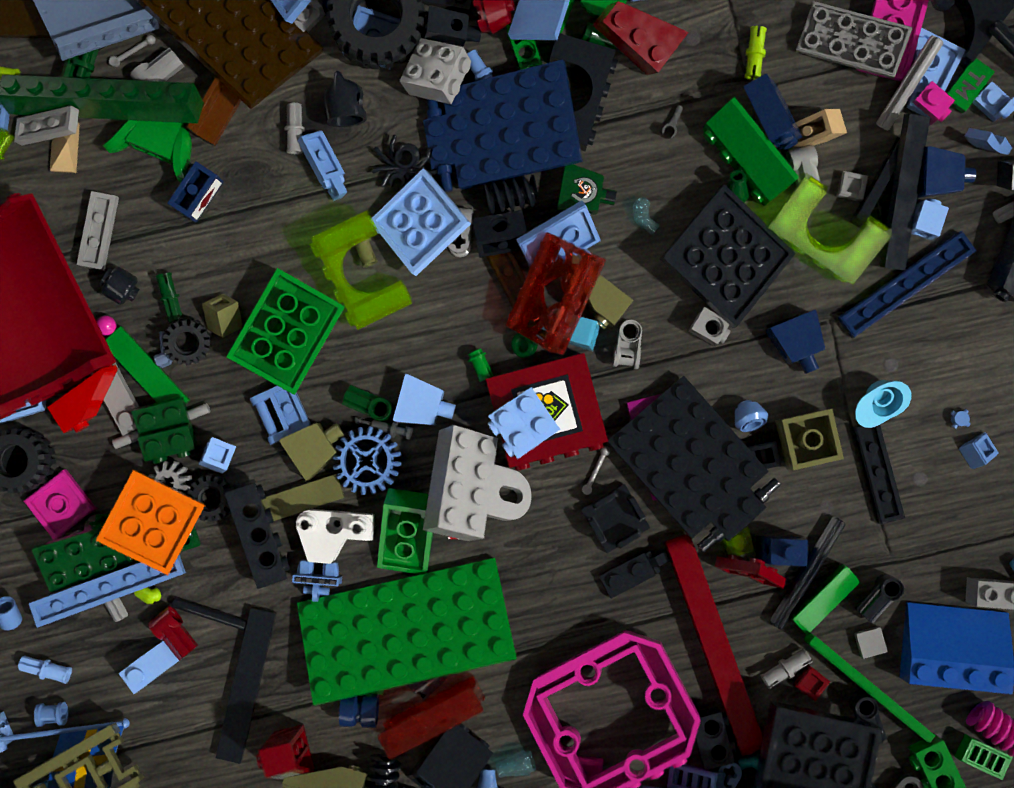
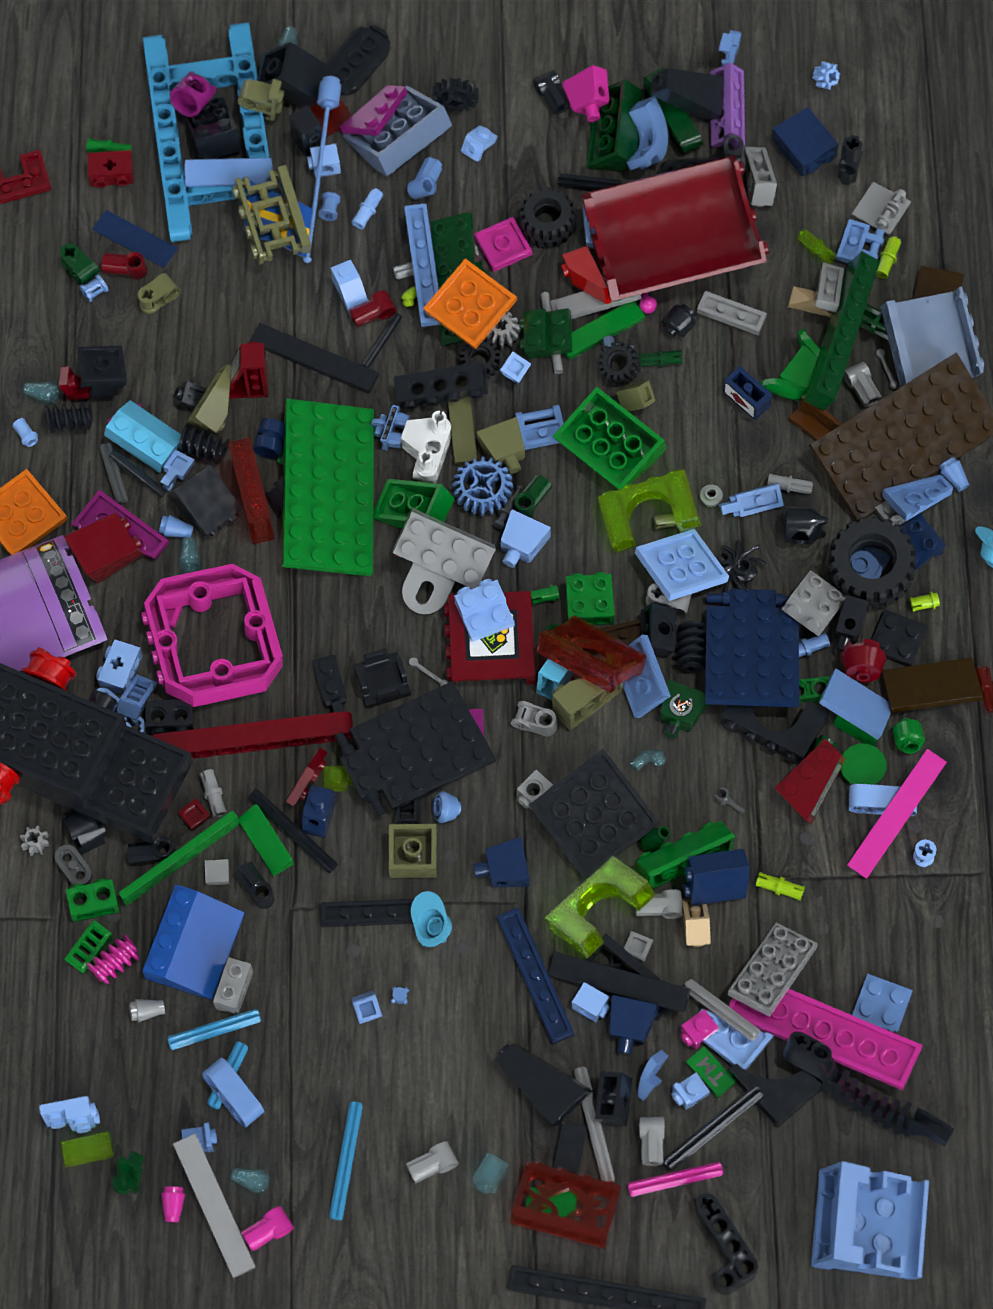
camera: 100 degrees right, 20 degrees down
none -> green brick [566,572,614,627]
none -> light grey plate [700,485,723,507]

